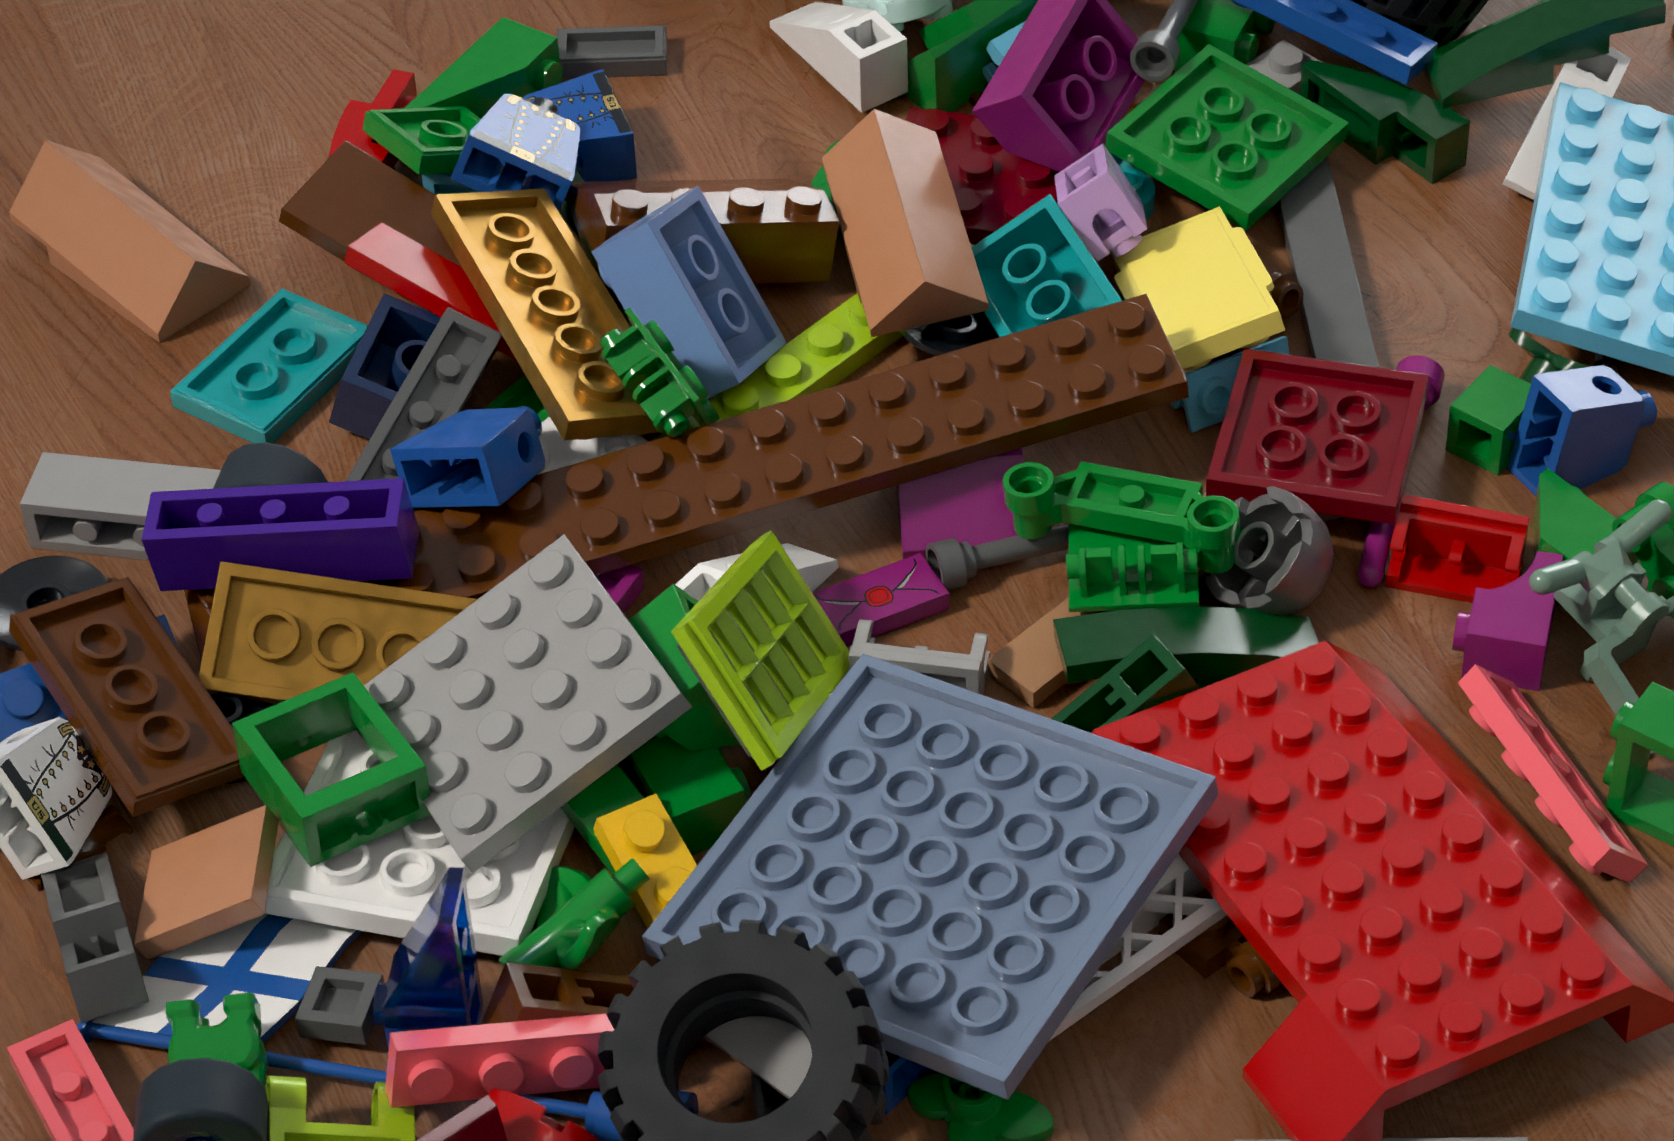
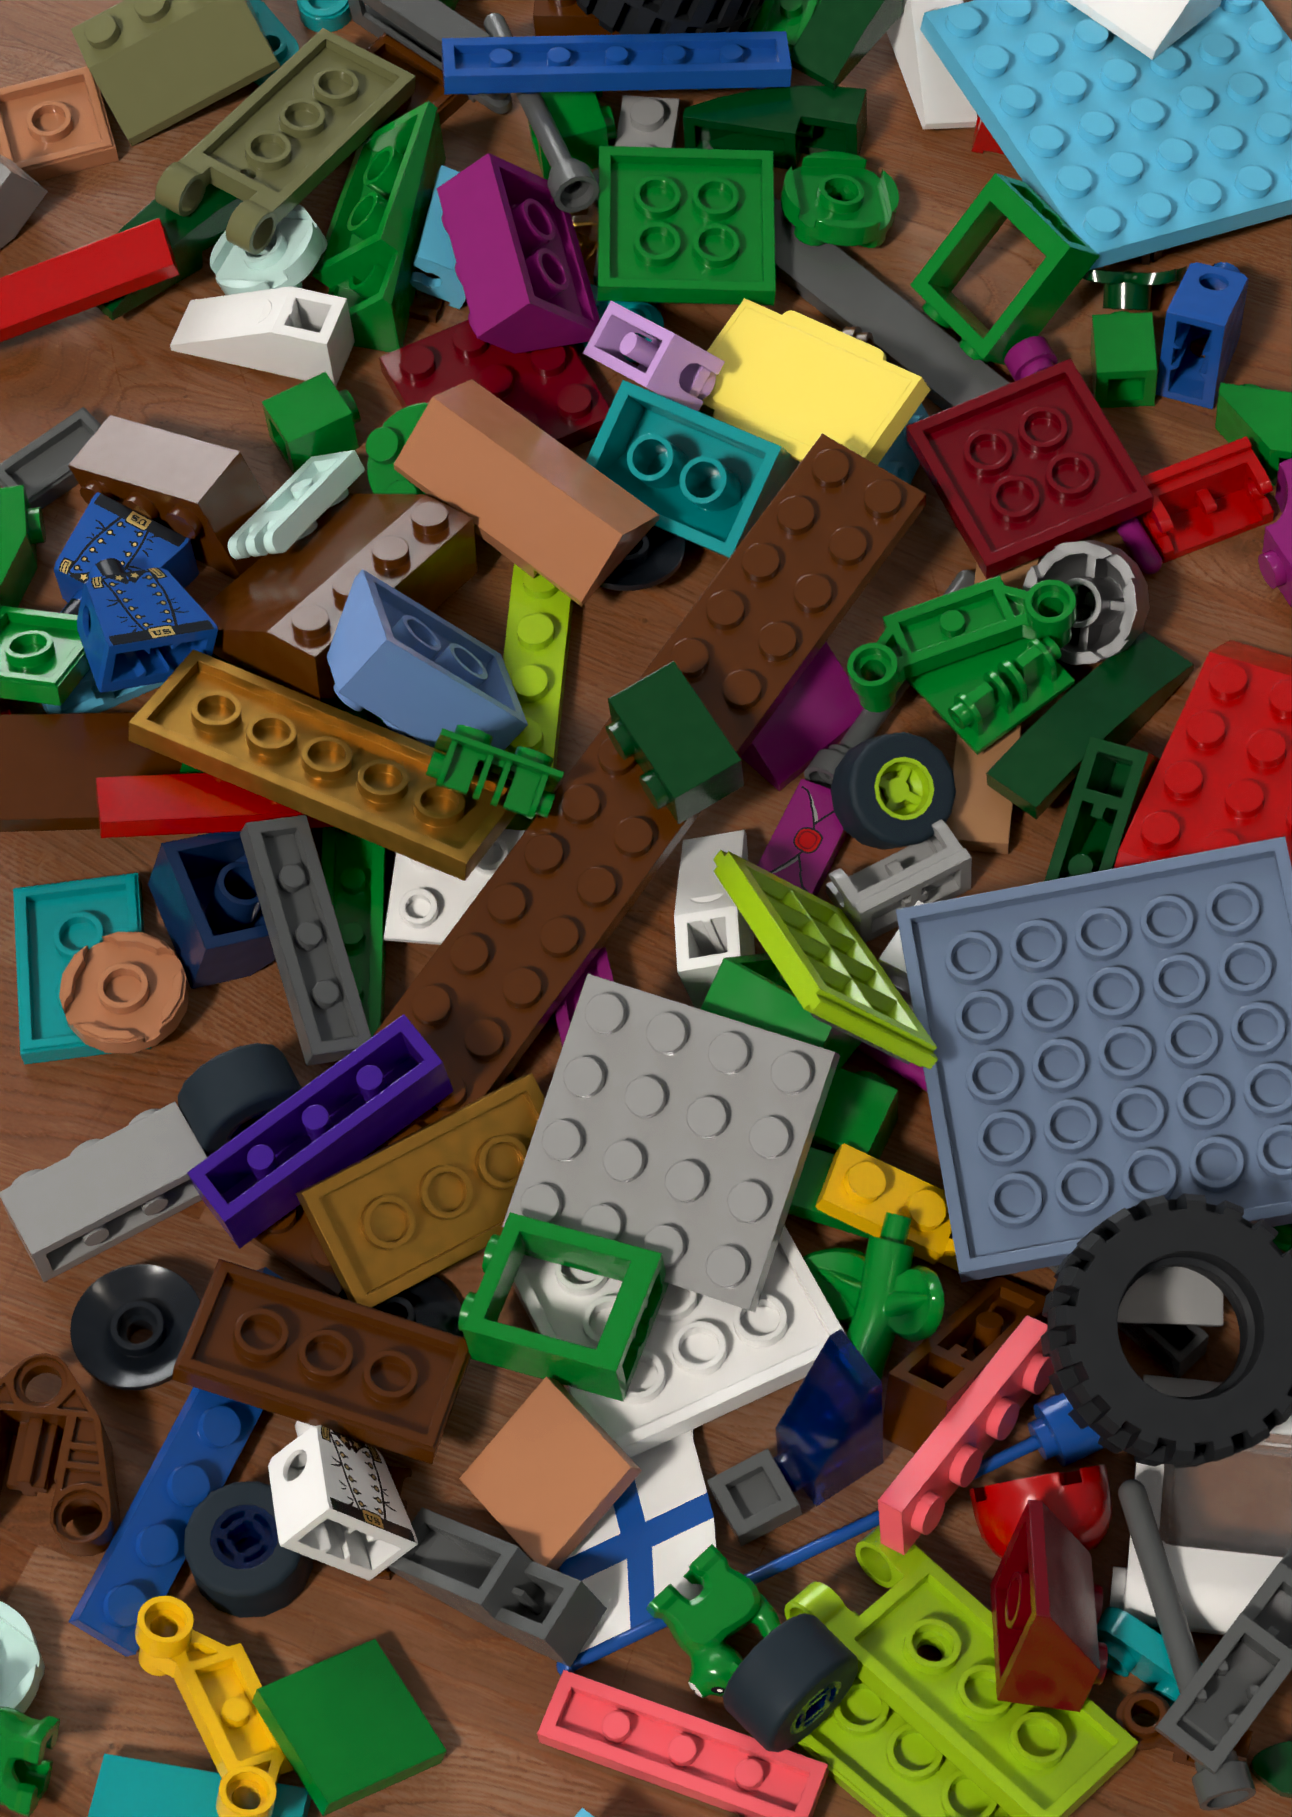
camera: 35 degrees left, 15 degrees up
blue torso [390,406,545,507] -> none
none -> nougat tile [59,932,190,1054]
none -> reddish brown wedge [68,415,267,579]
none -> light aqua hinge [228,450,365,559]
none -> green brick [262,372,361,474]
none -> dark green brick [605,661,744,824]
none -> green plate [780,151,899,248]
none -> black wheel [831,732,956,850]
none -> green window [910,173,1100,365]

